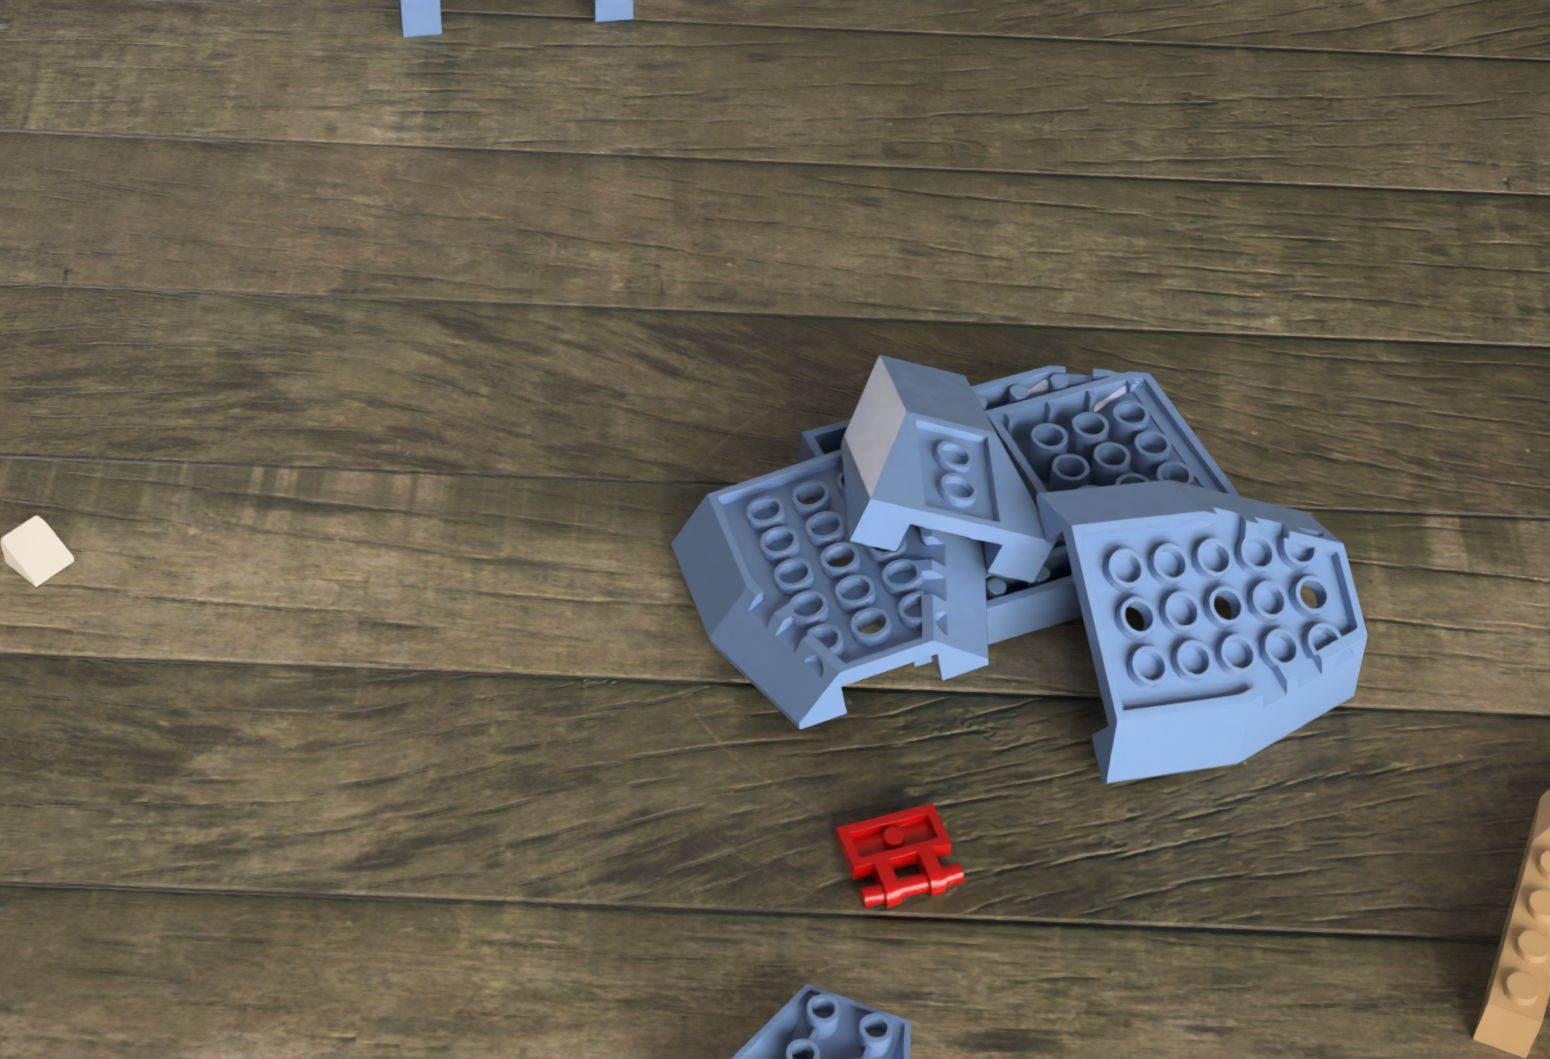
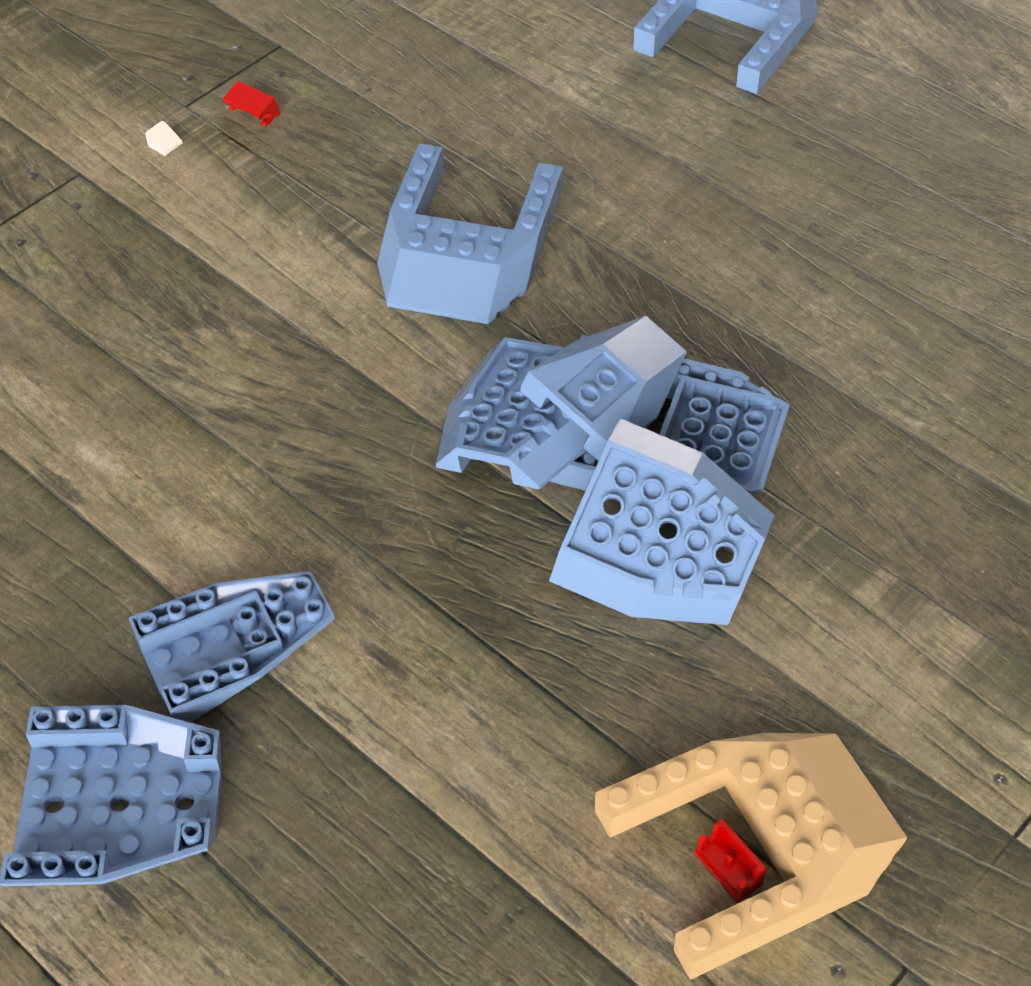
camera: 45 degrees right, 5 degrees up
white slope [0,515,74,587] -> none
red plate [835,803,964,908] -> none
none -> medium blue wedge [377,144,563,324]

